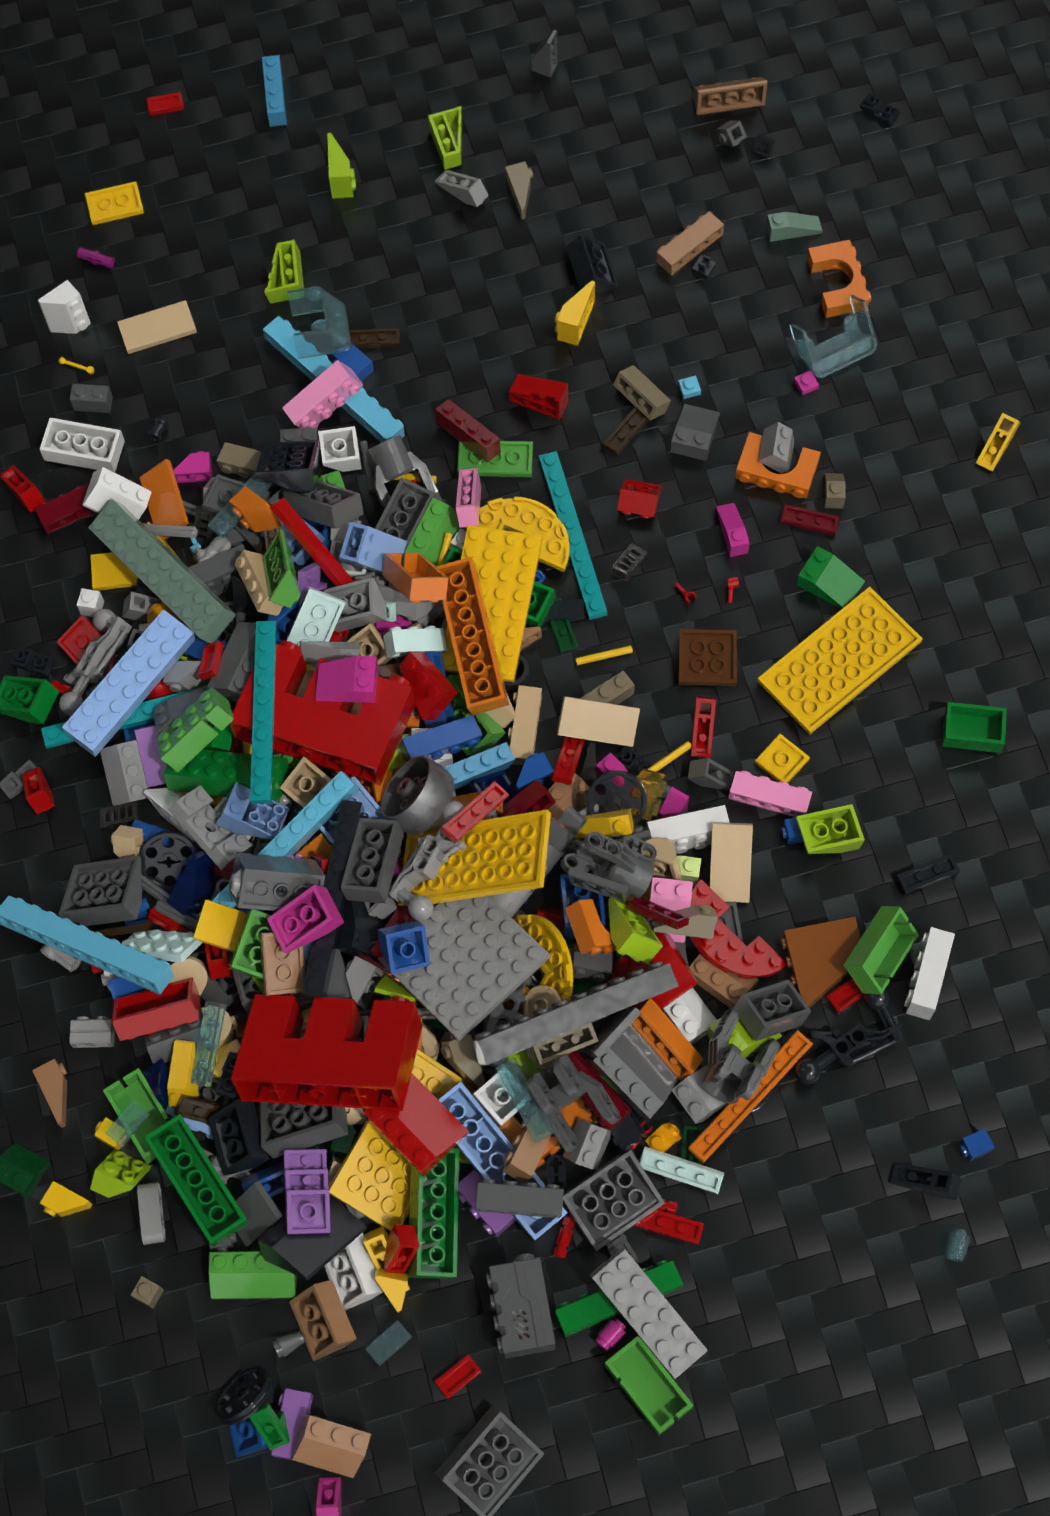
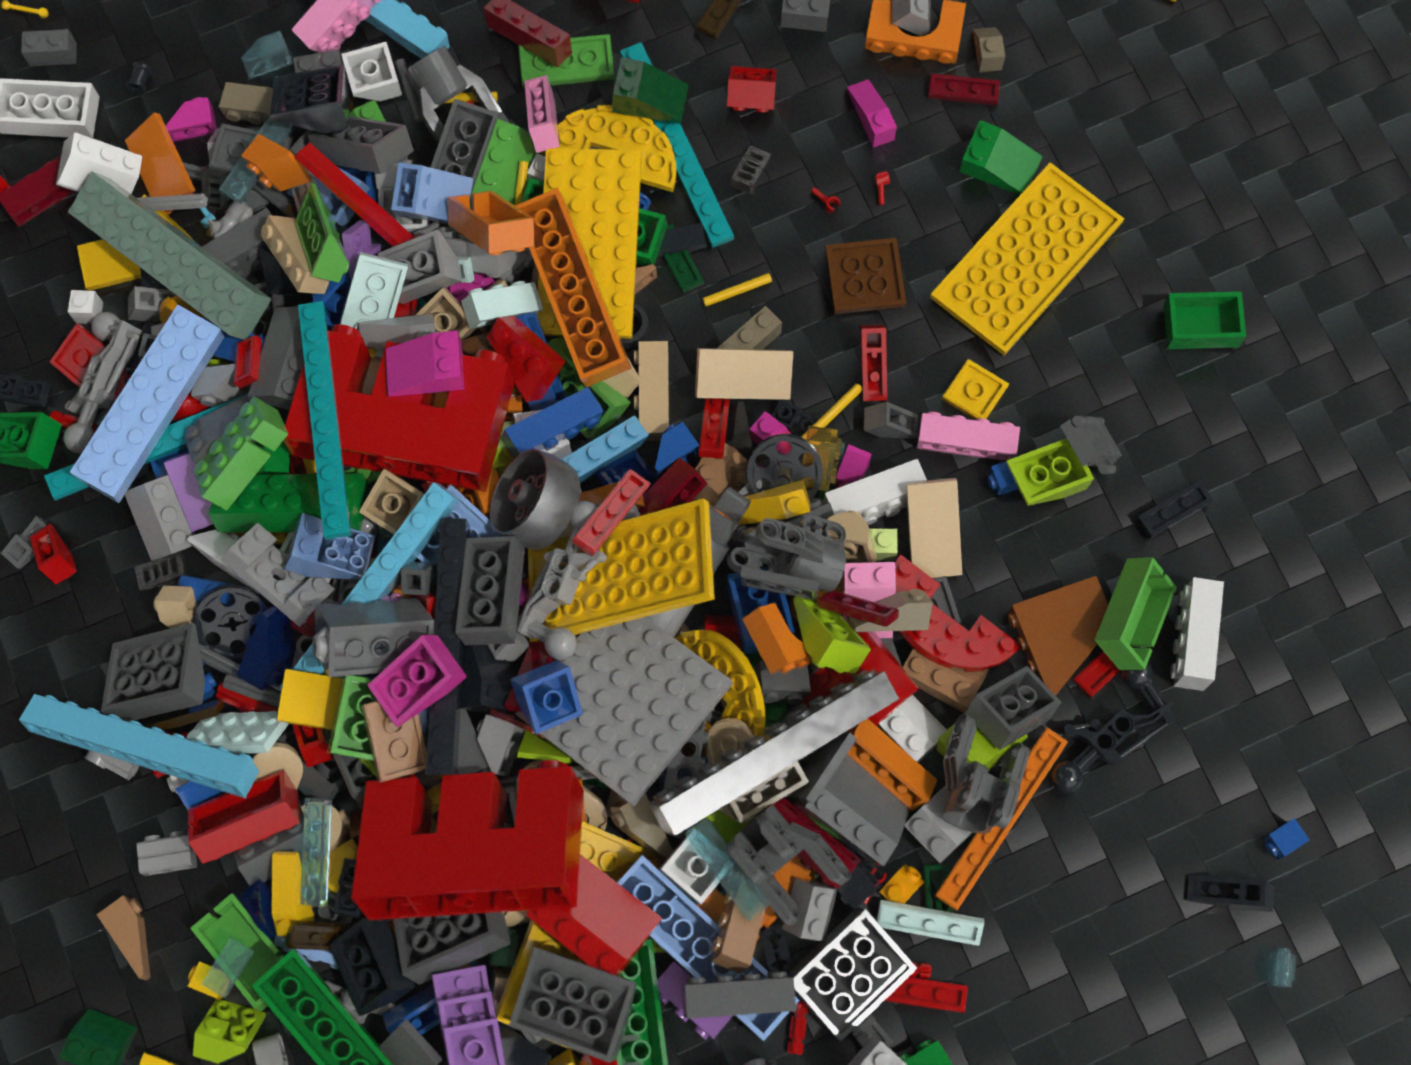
camera: 10 degrees left, 5 degrees up
none -> clear light blue slope [242,31,293,79]
none -> dark grey brick [401,562,437,595]
none -> dark grey slope [509,947,637,1063]
none -> dark green slope [612,58,689,124]
none -> dark grey piece [1060,416,1122,474]

